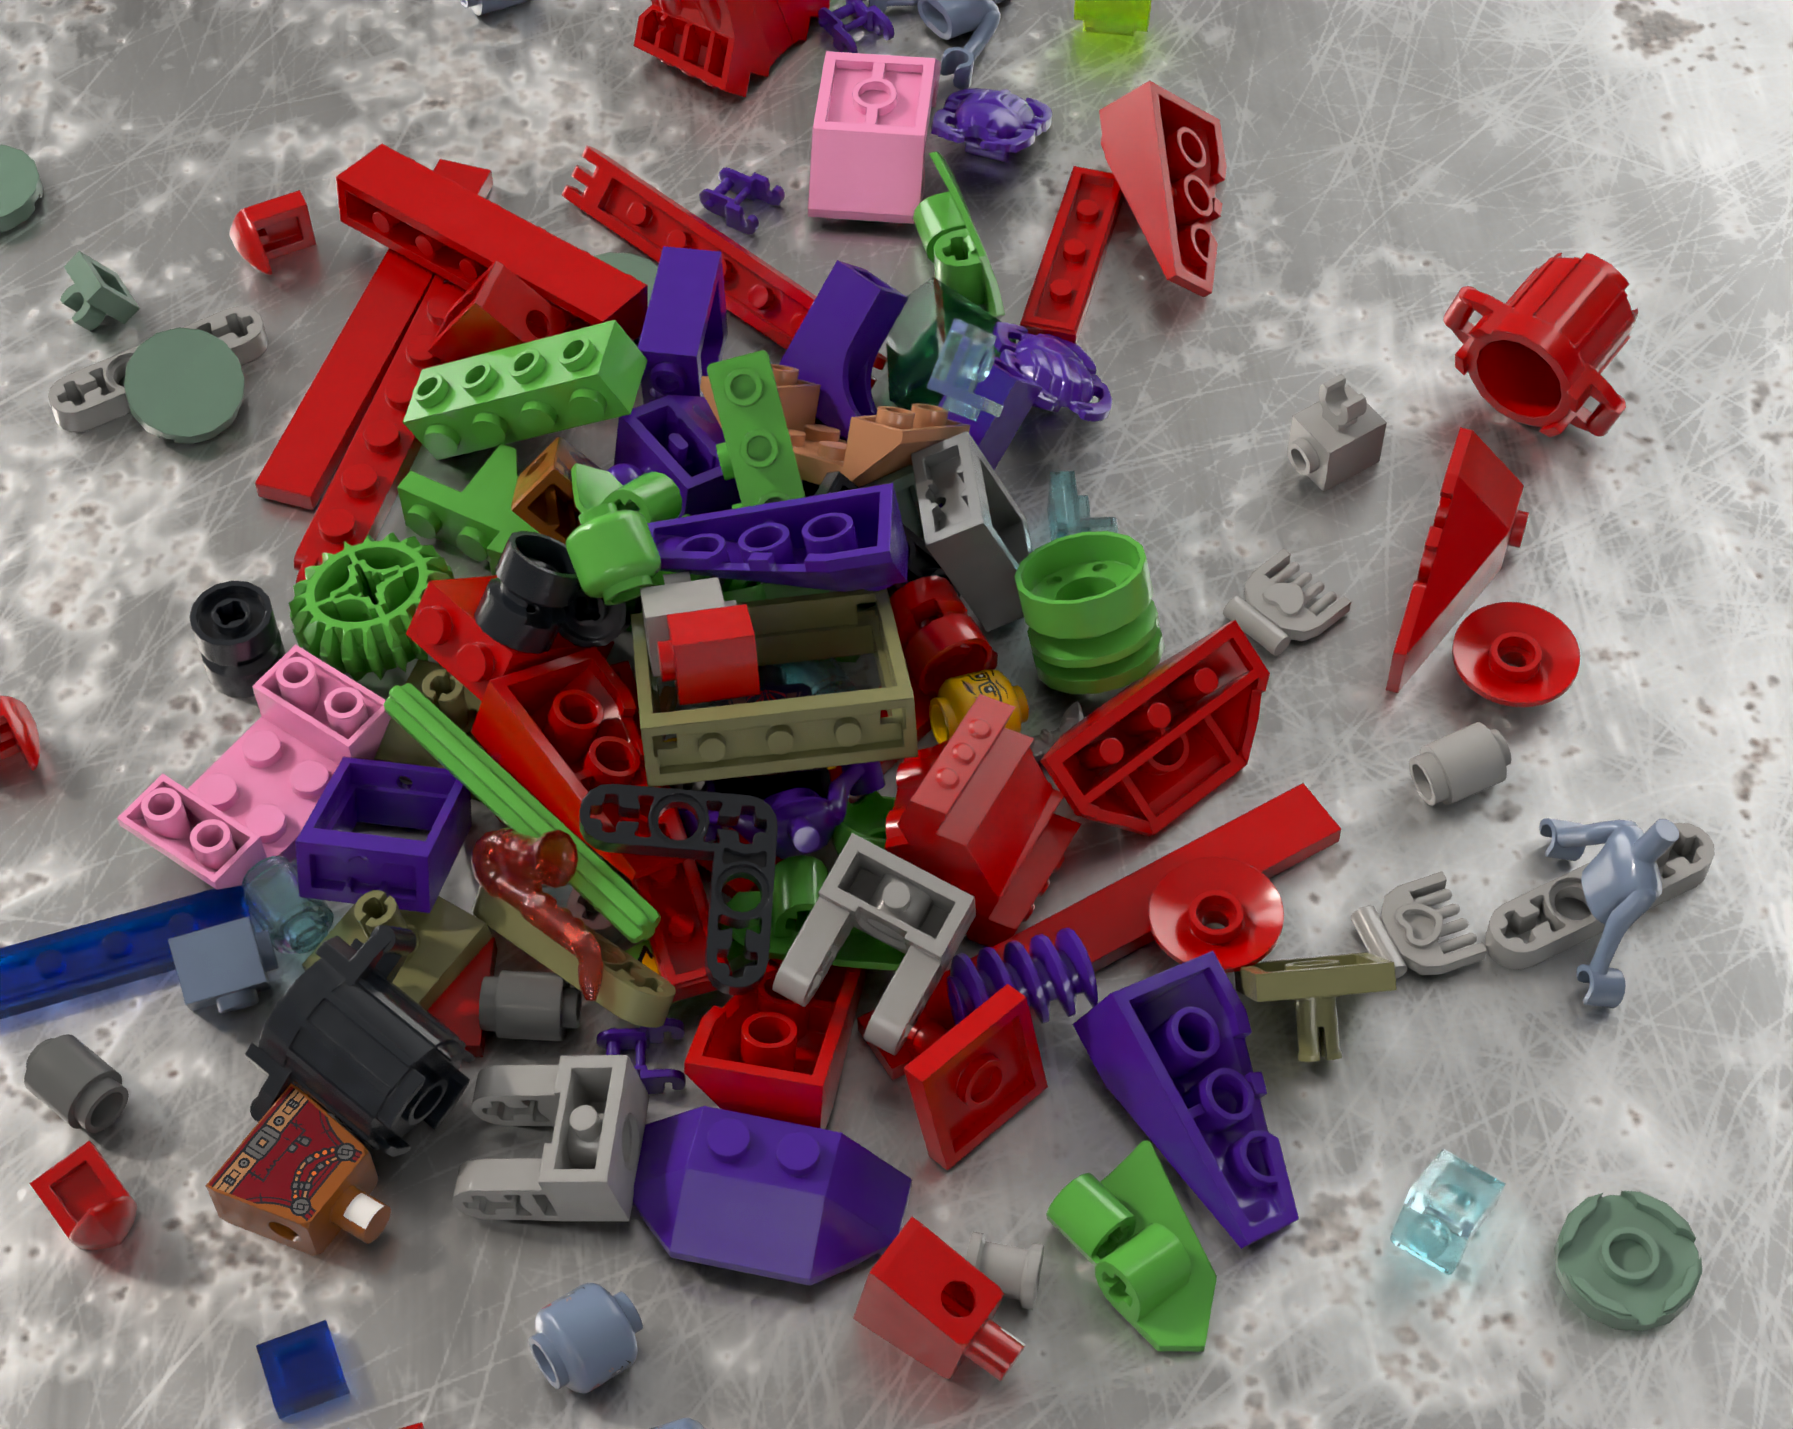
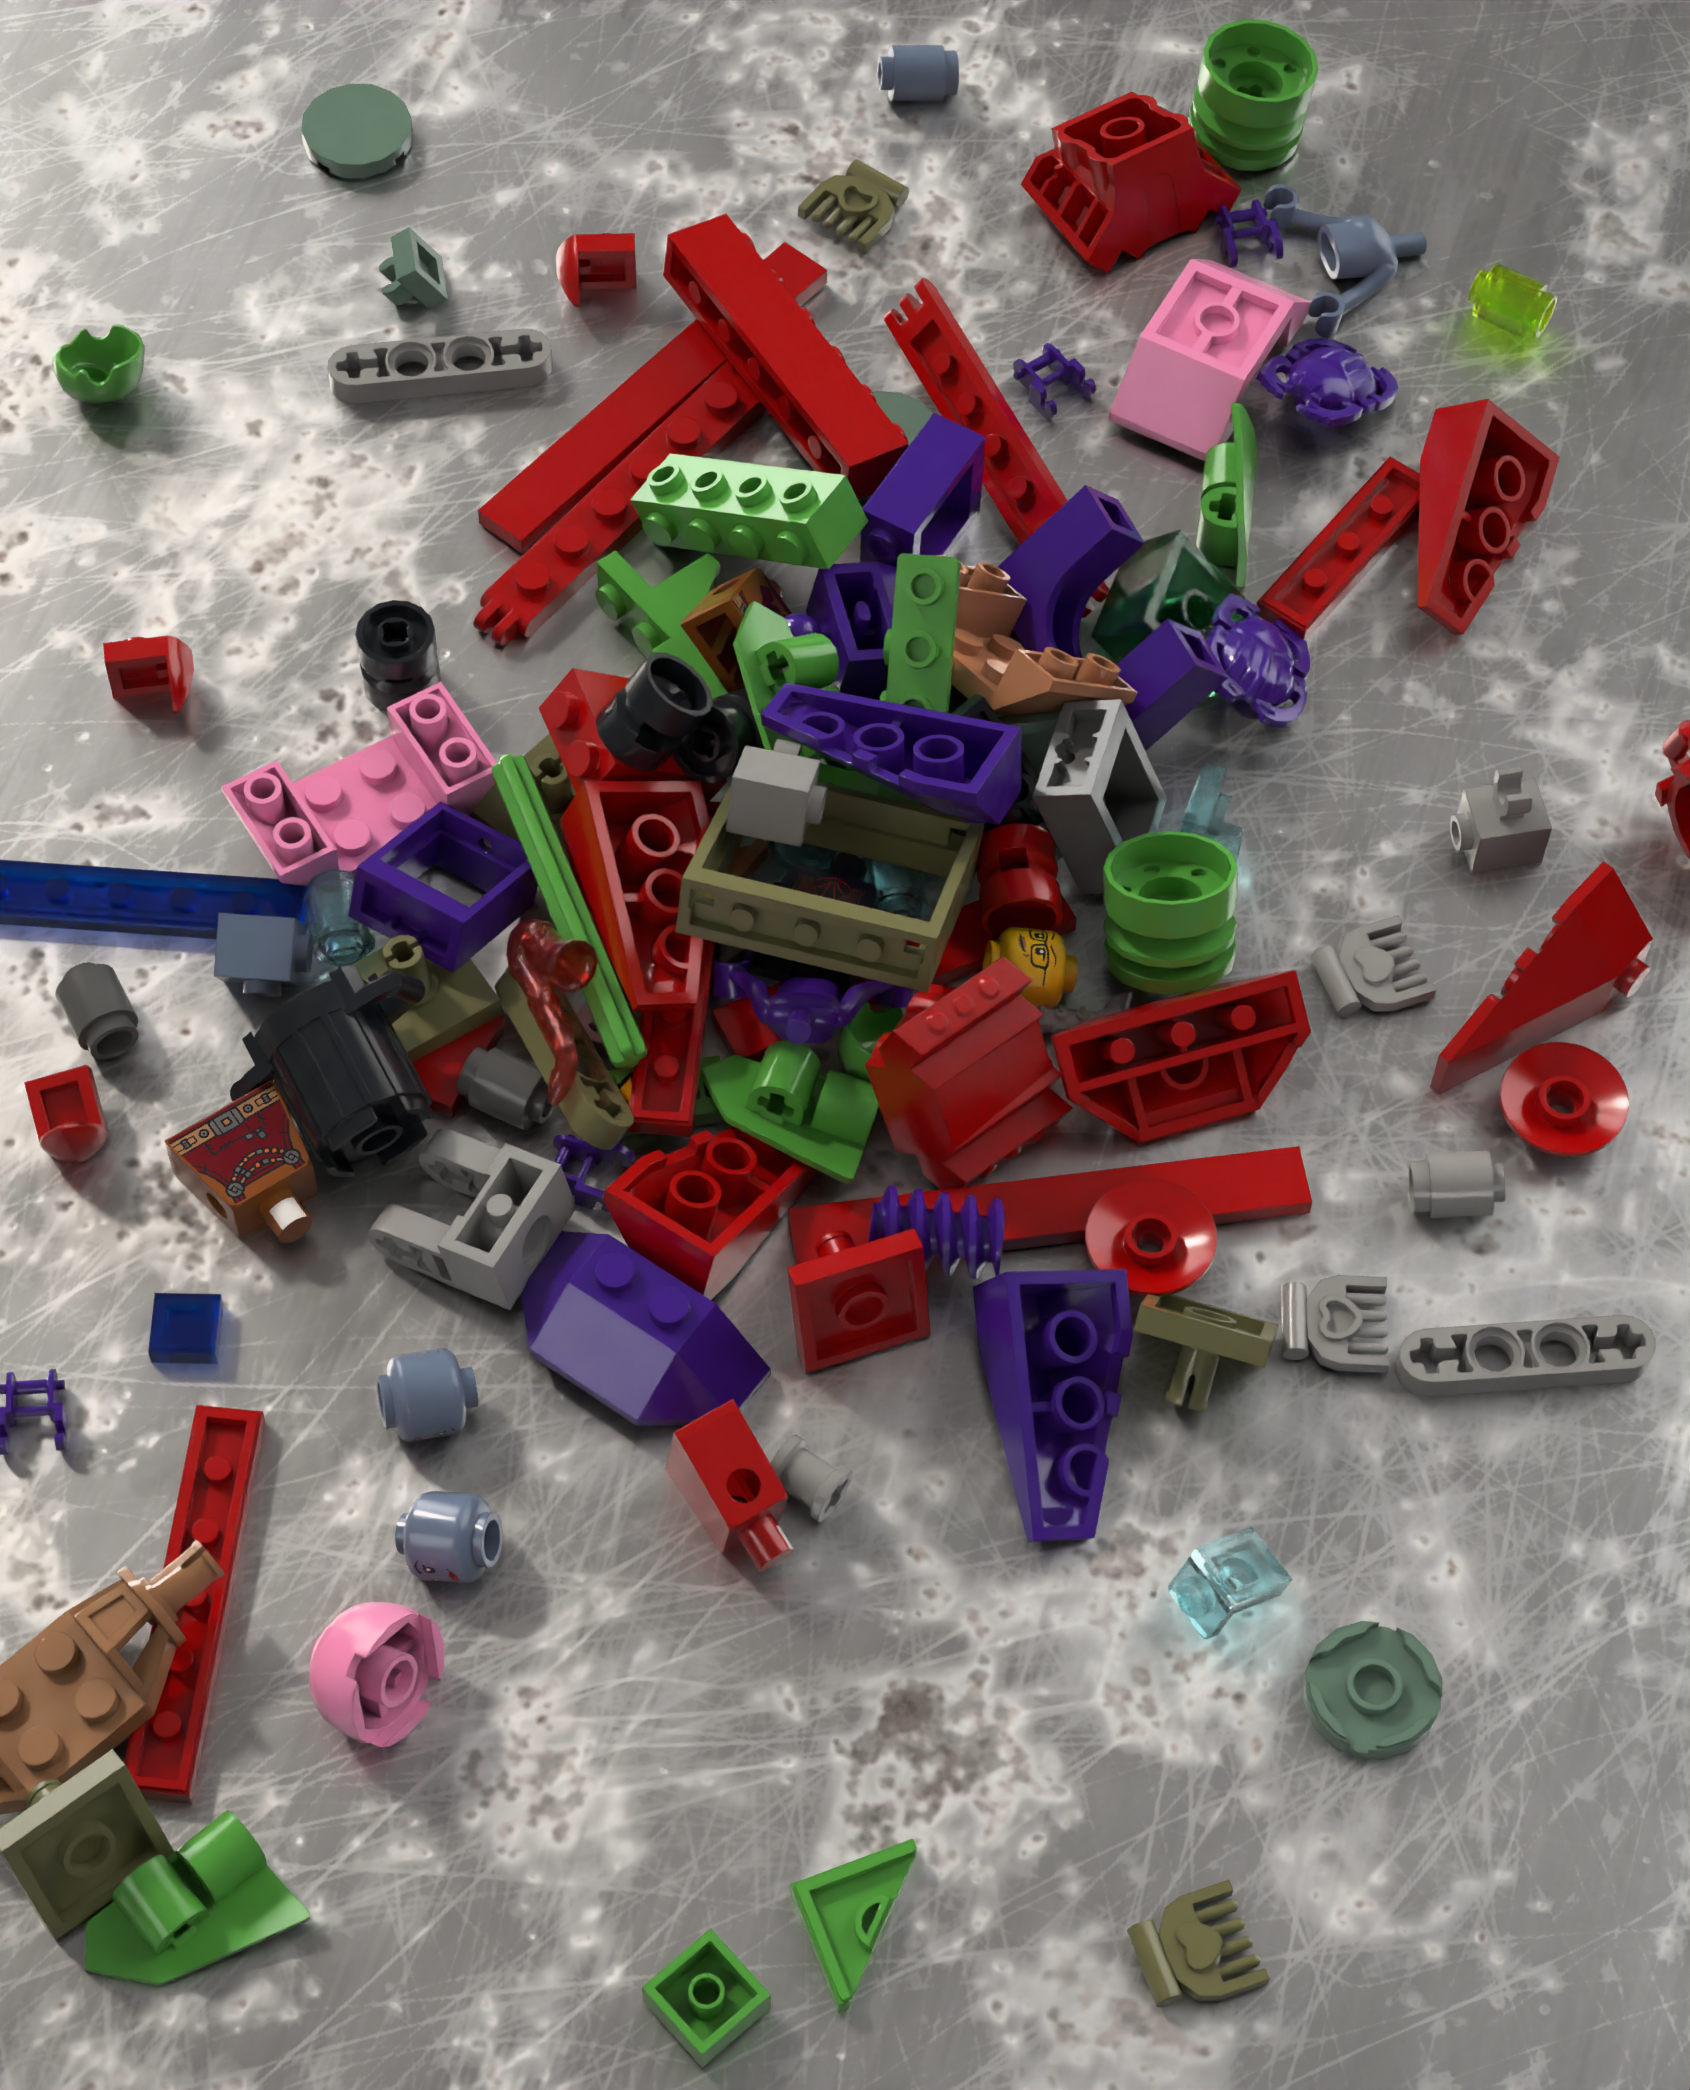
camera: 20 degrees right, 5 degrees up
sand green tile [124,327,245,444] -> none
bright green gear [288,533,455,682] -> none
red torso [428,260,567,363] -> none
bright green head [566,502,662,605] -> none
black beam [579,784,778,996] -> none
red brick [657,604,761,705] -> none
light grey brick [772,833,976,1056] -> none
clear light blue bracket [927,318,1004,422] -> none
bright green panel [1046,1140,1217,1352] -> none
sand blue piece [1539,818,1679,1008] -> none
none -> olive piece [798,159,909,254]

